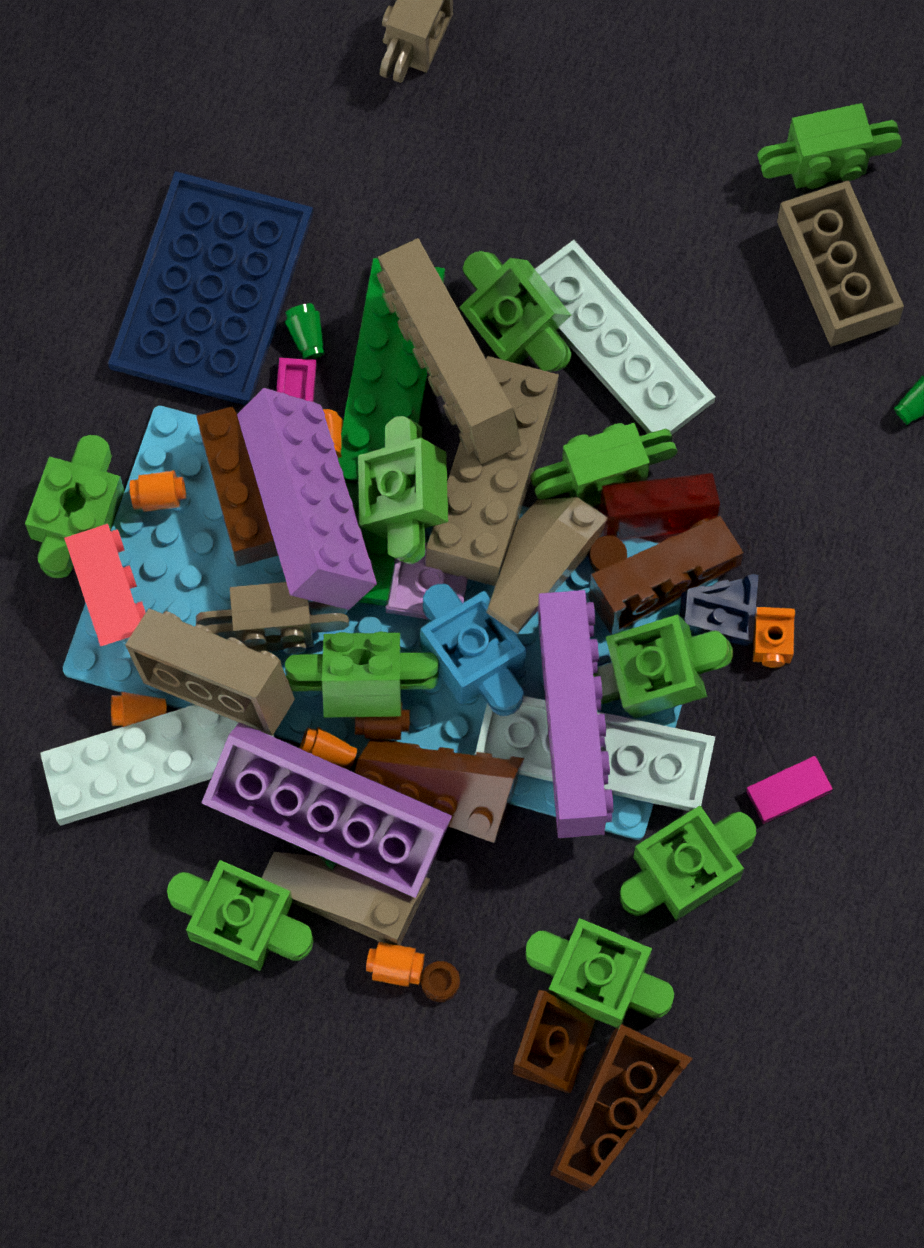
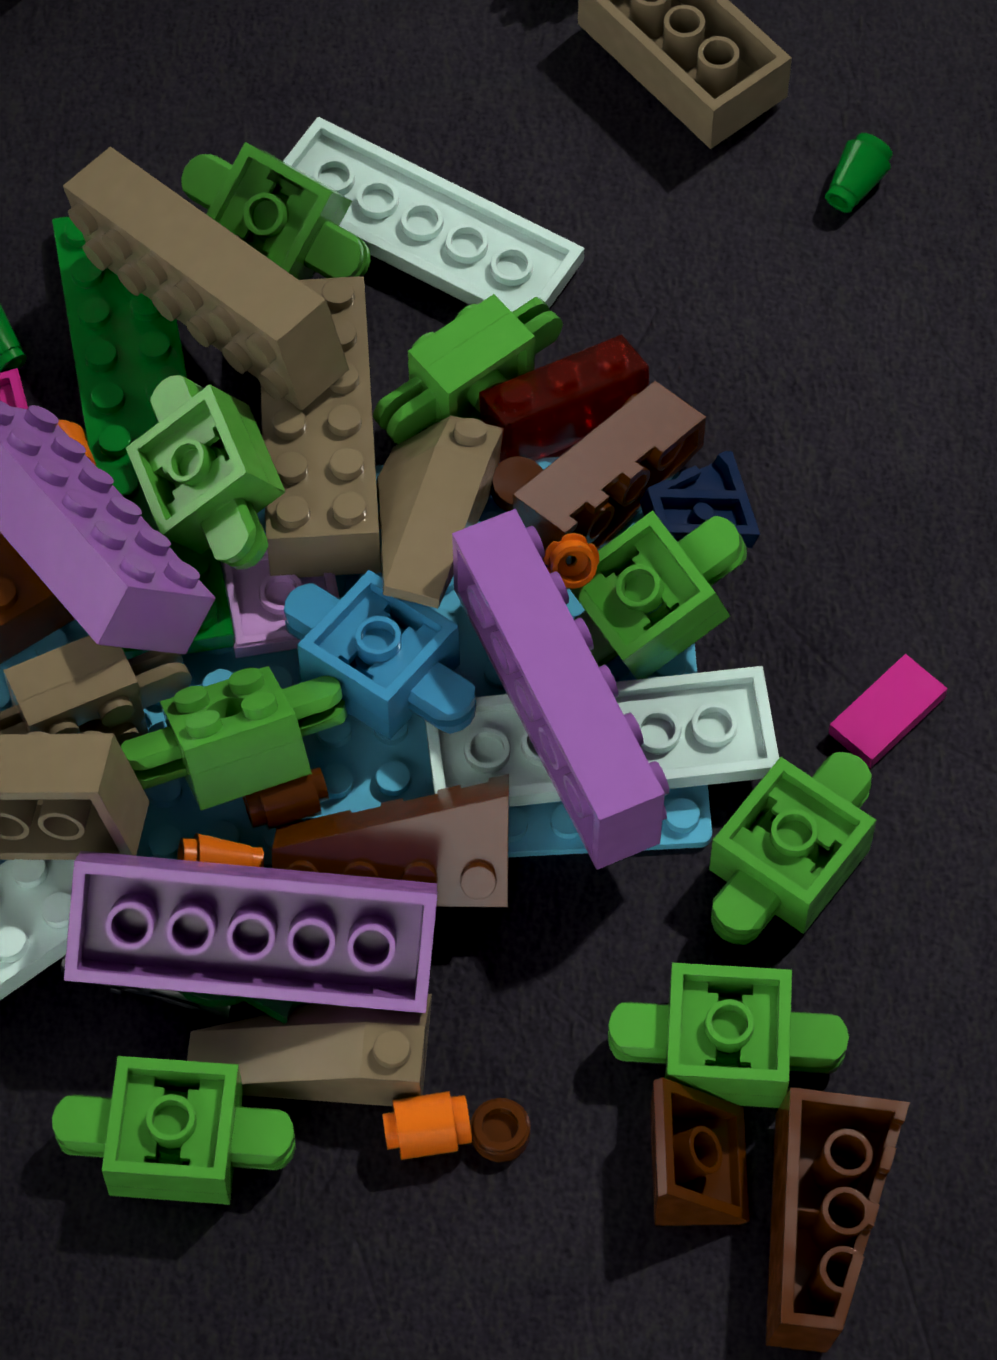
camera: 20 degrees left, 10 degrees down
orange brick [753,607,795,667] -> none
none -> orange plate [543,533,599,589]

